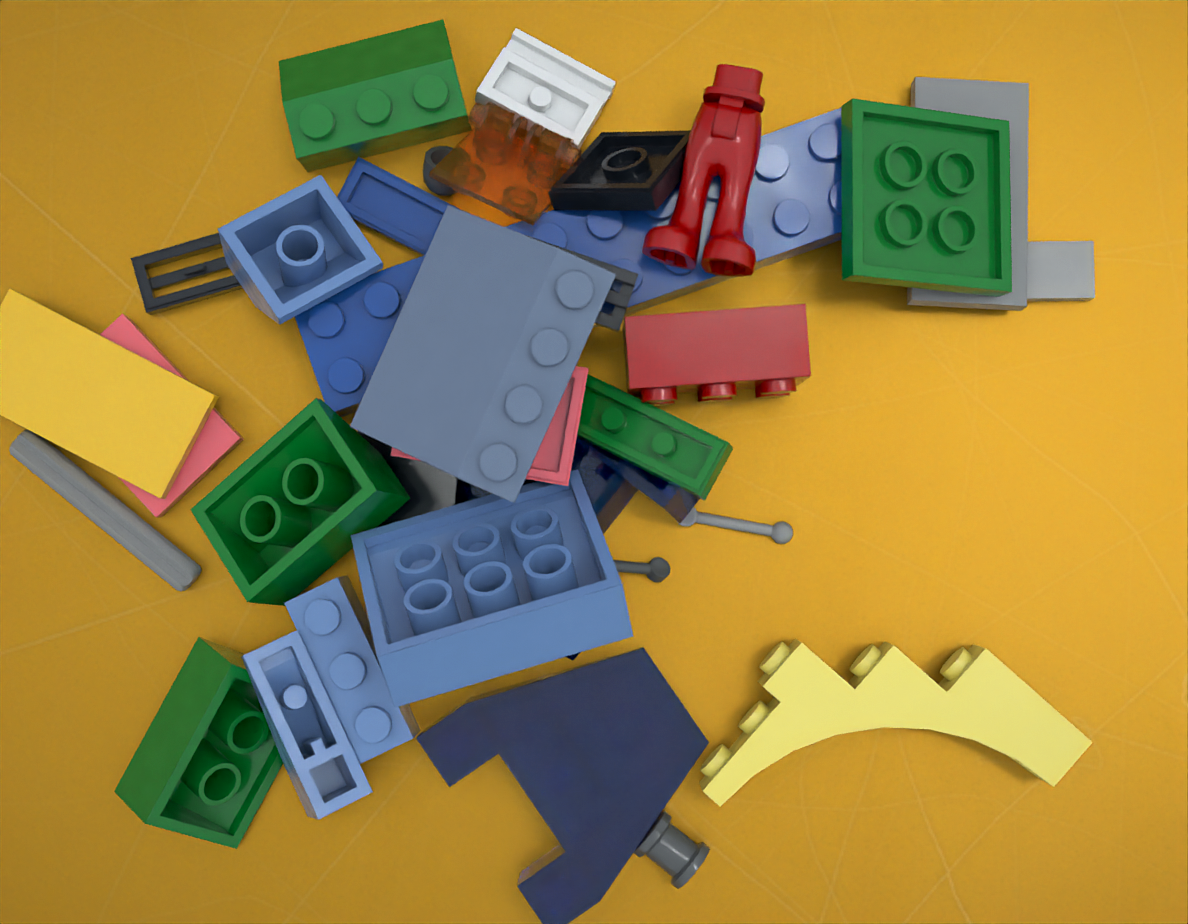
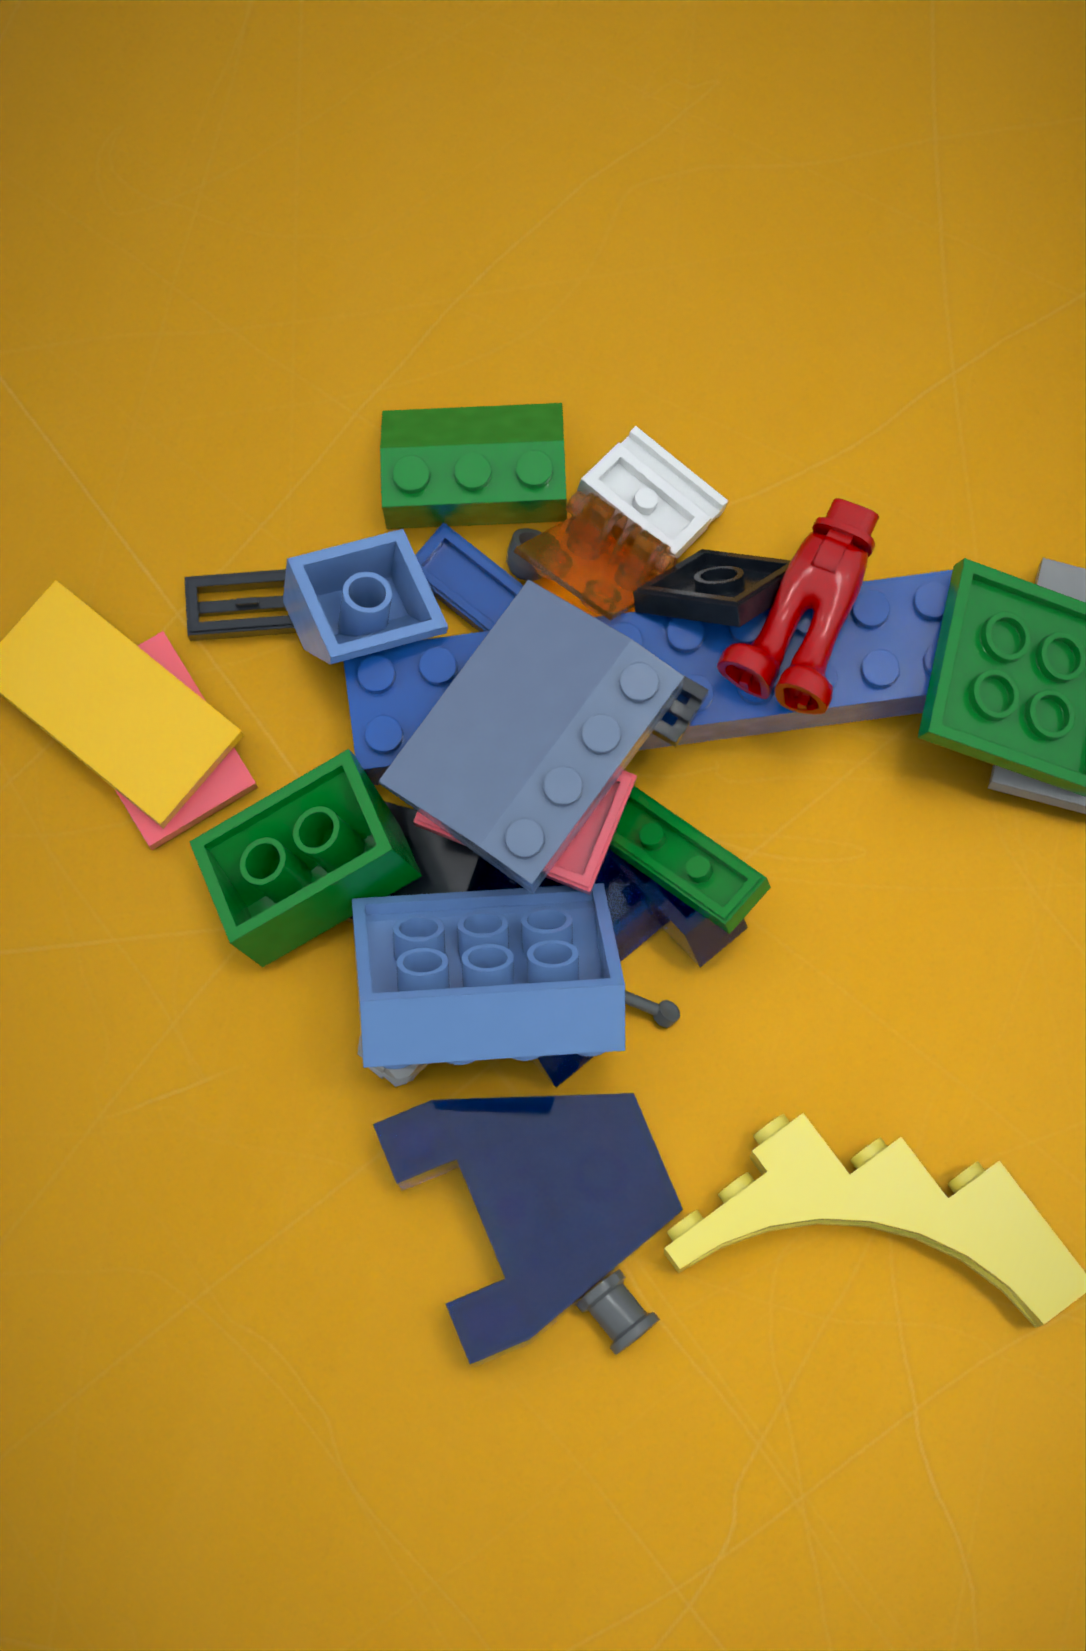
camera: 15 degrees right, 10 degrees down
light grey axle [9,430,201,591] -> none
green slope [114,637,283,849] -> none
medium blue slope [241,630,373,820] -> none
medium blue brick [284,575,420,764] -> none
brick [623,304,811,406] -> none
light grey hinge [675,504,793,544] -> none

